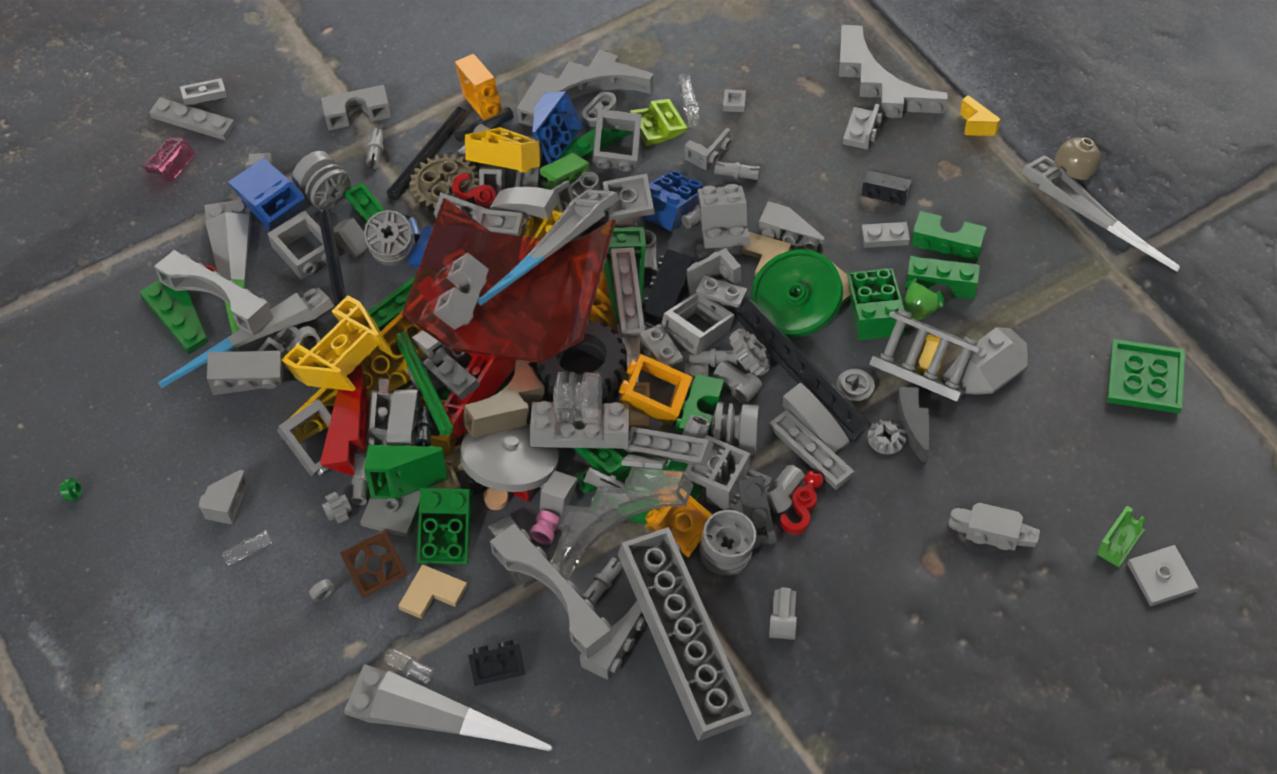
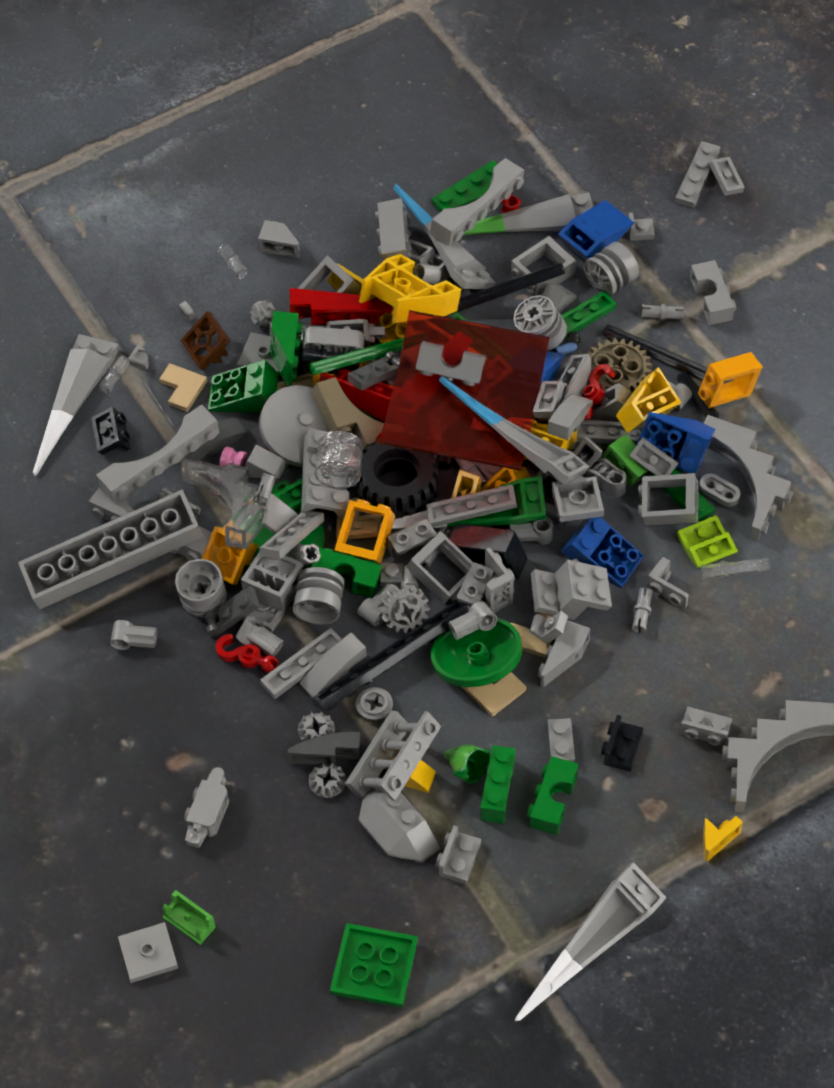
camera: 90 degrees right, 0 degrees up
green plate [60,477,82,502] -> none
clear pink bracket [142,137,195,183] -> none
light grey plate [723,89,746,112] -> none
green slope [847,268,905,340] -> none
dark tan cylinder [1054,137,1101,180] -> none
none -> light grey tile [127,344,149,371]
none -> light grey gear [309,762,346,798]
none -> light grey bracket [436,825,481,884]
none -> light grey piece [448,601,497,640]
none -> light grey bracket [530,611,568,644]
none -> light grey plate [630,437,678,476]

